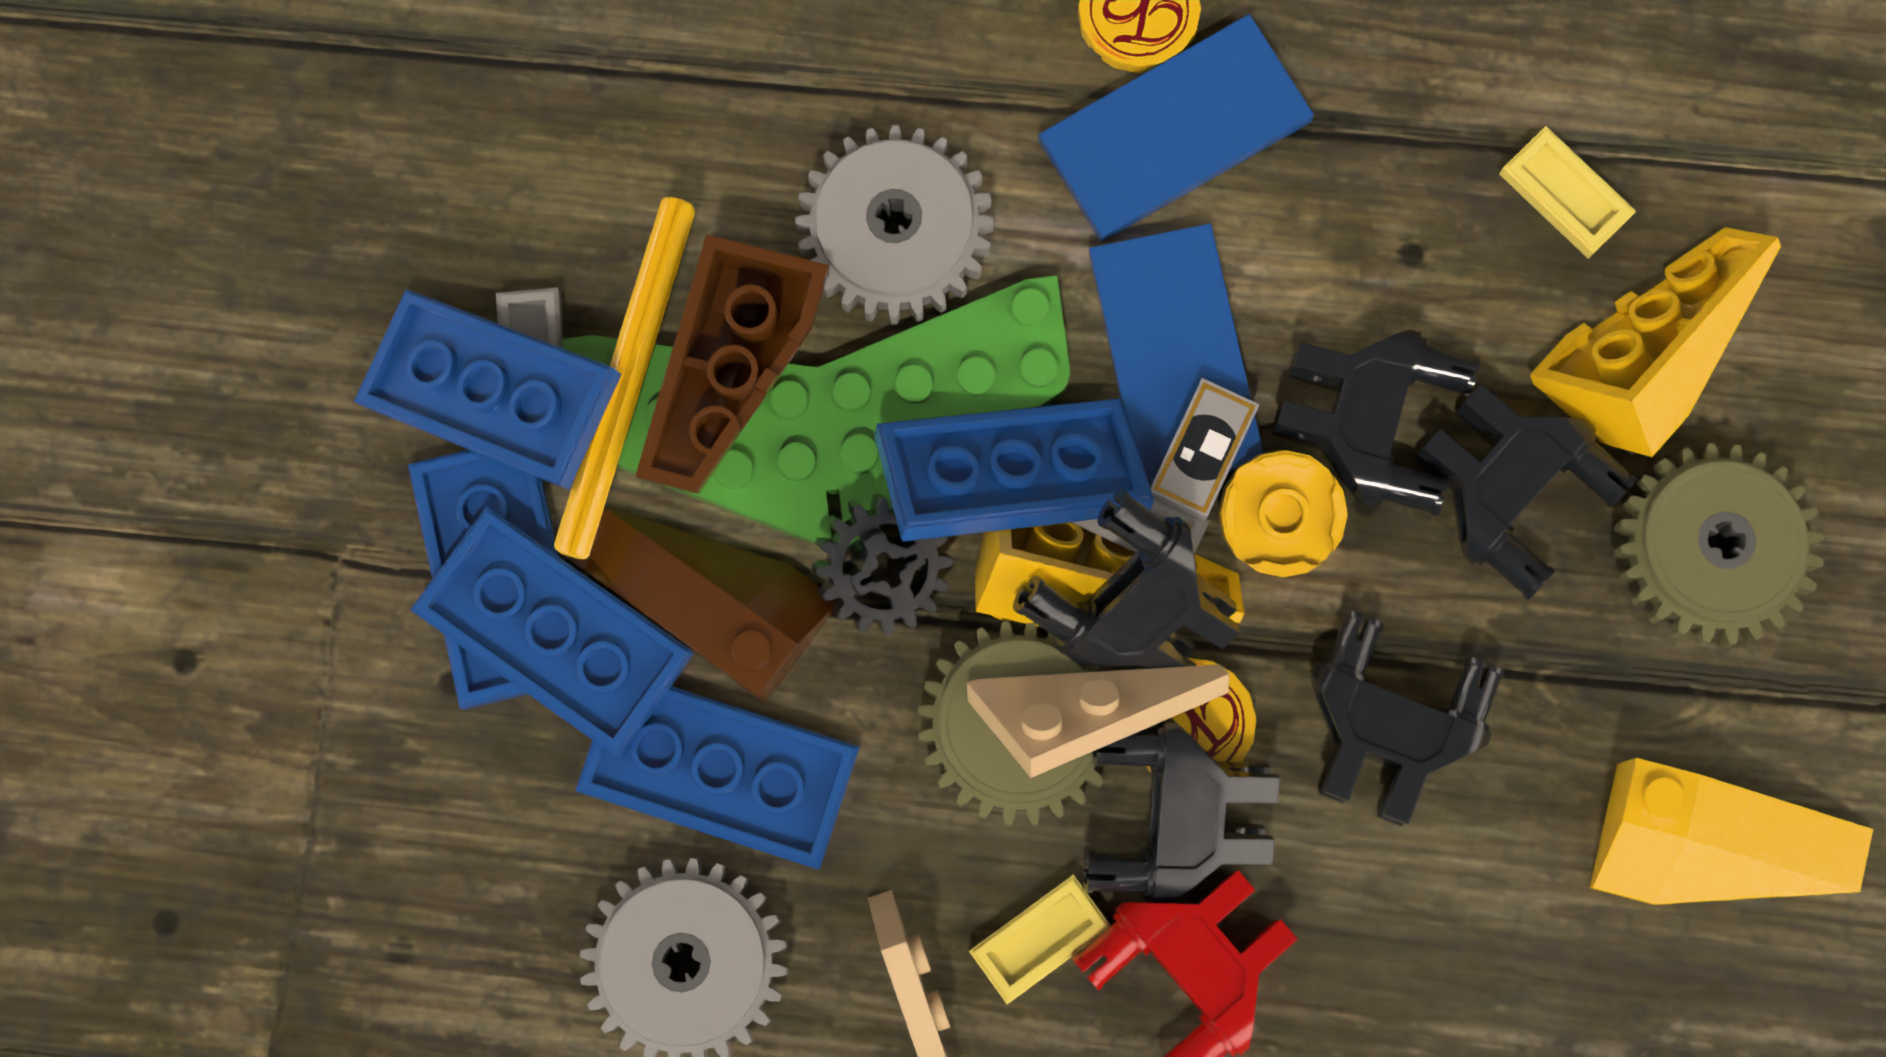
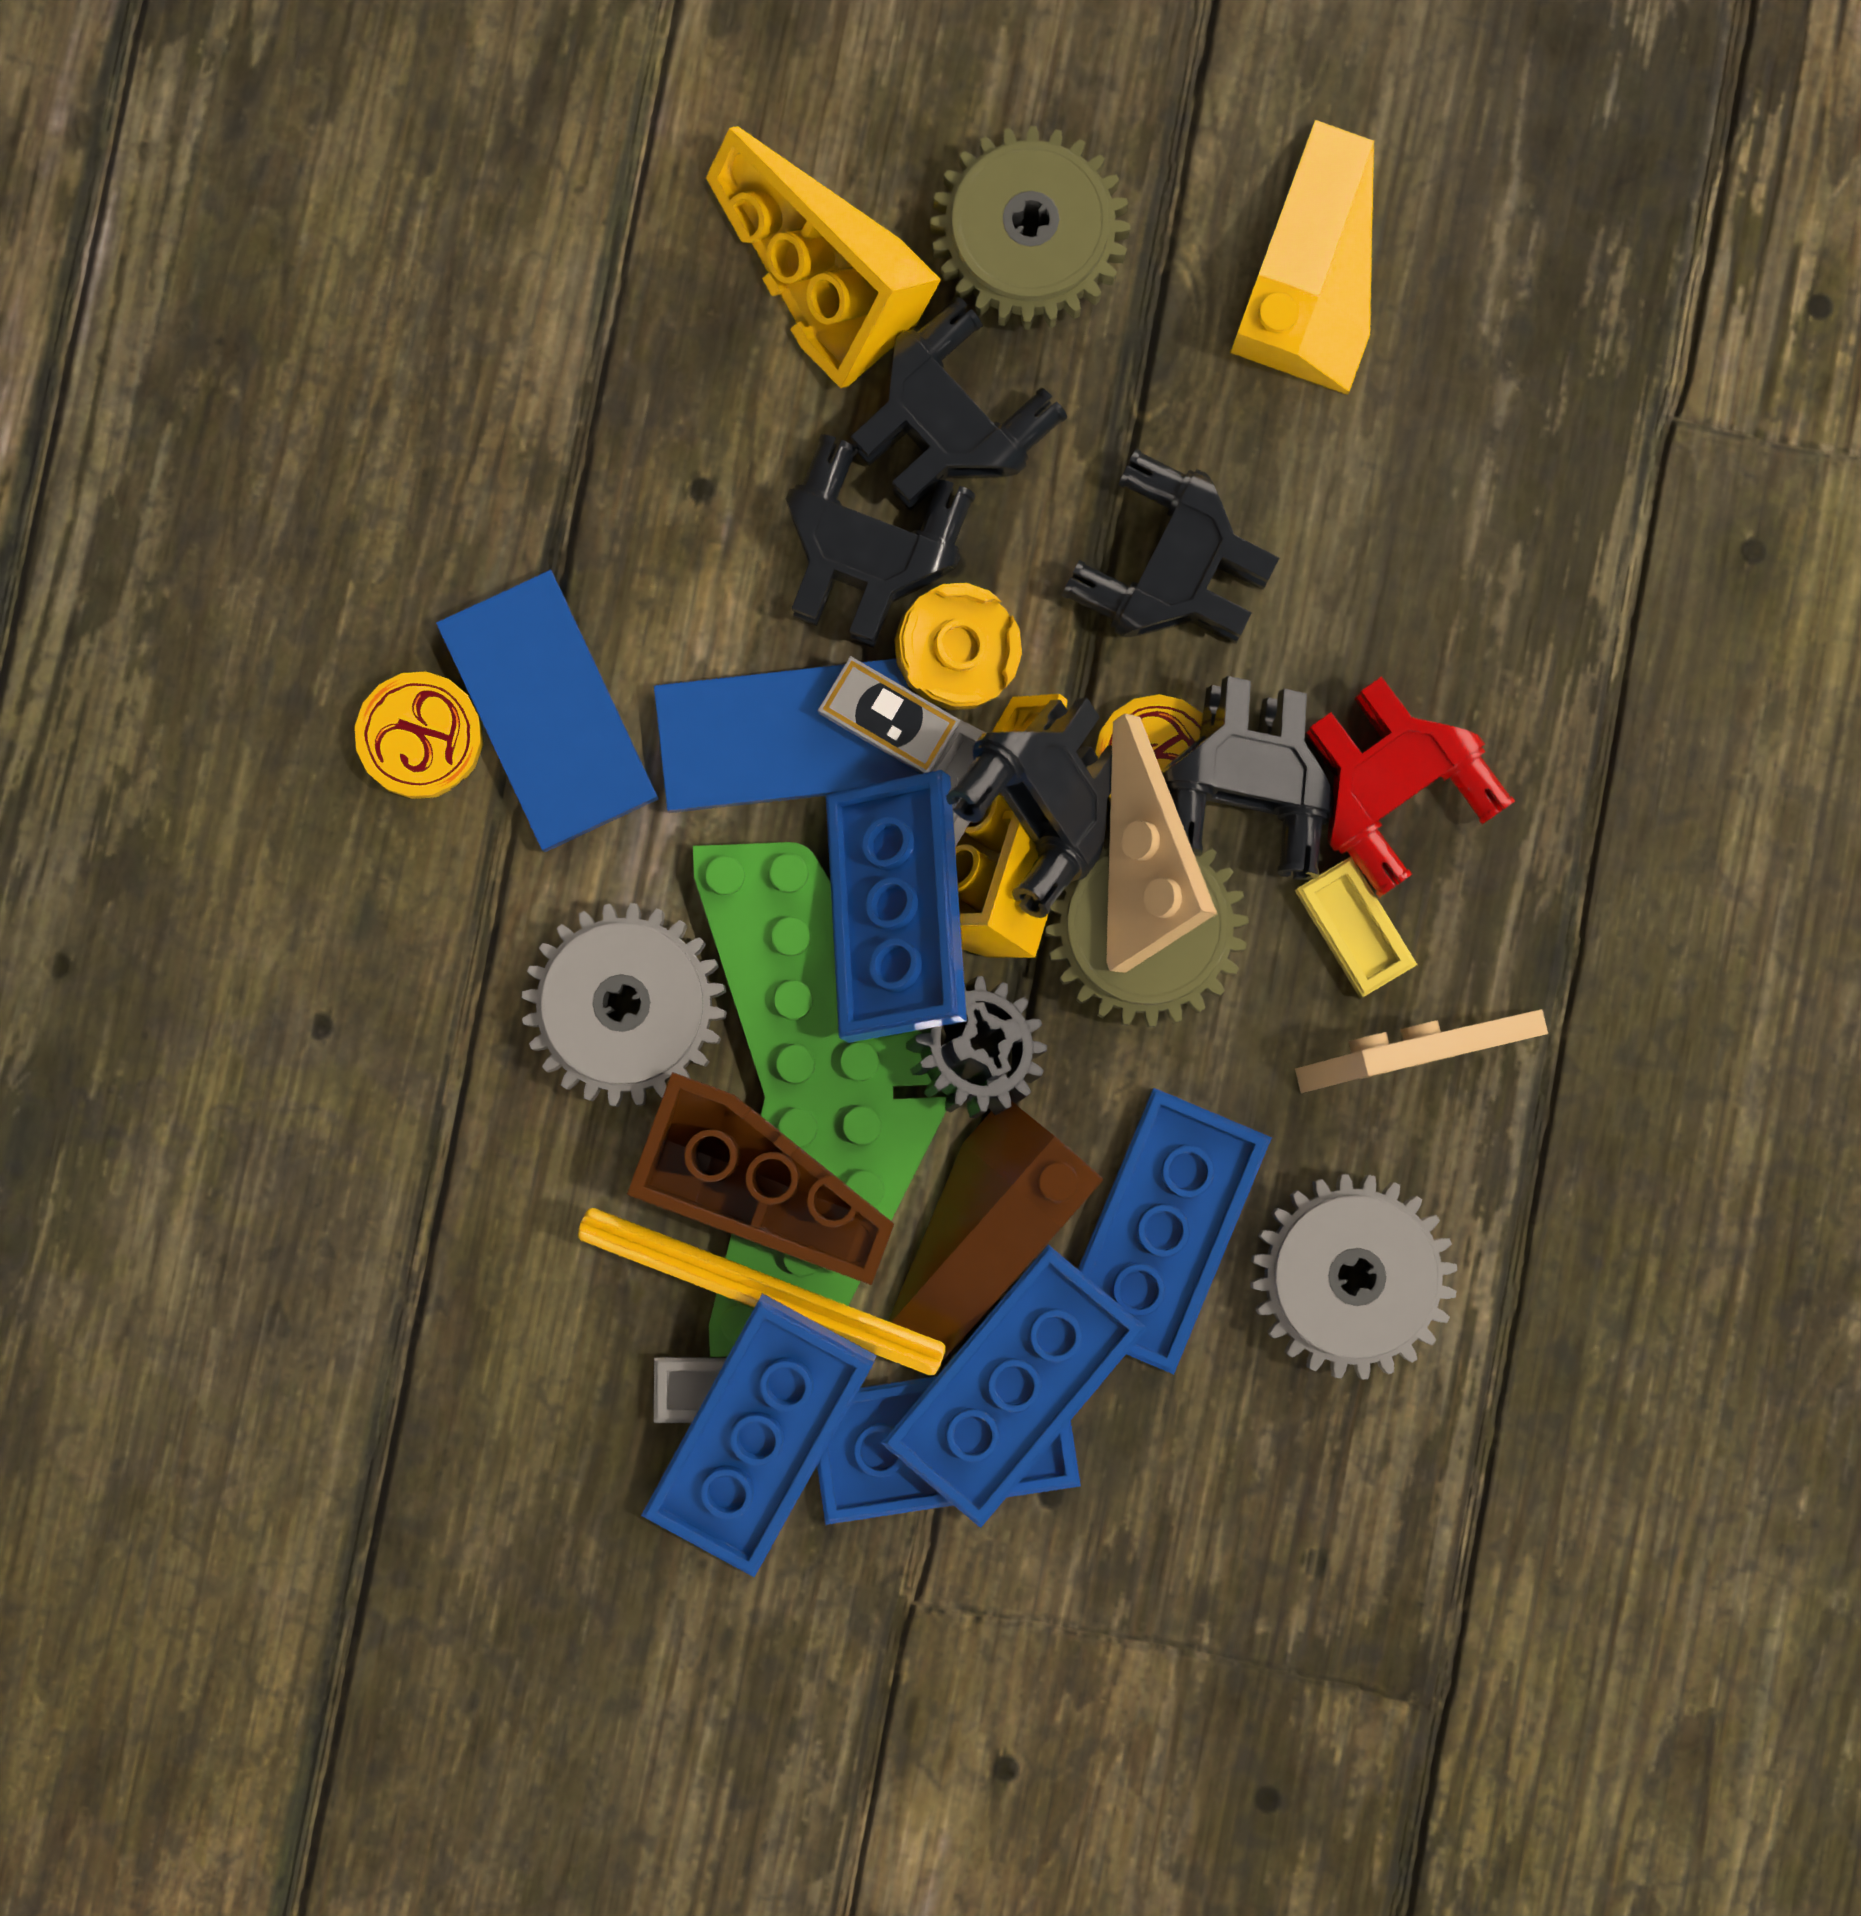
camera: 90 degrees left, 5 degrees up
light yellow tile [1499,126,1636,259] -> none

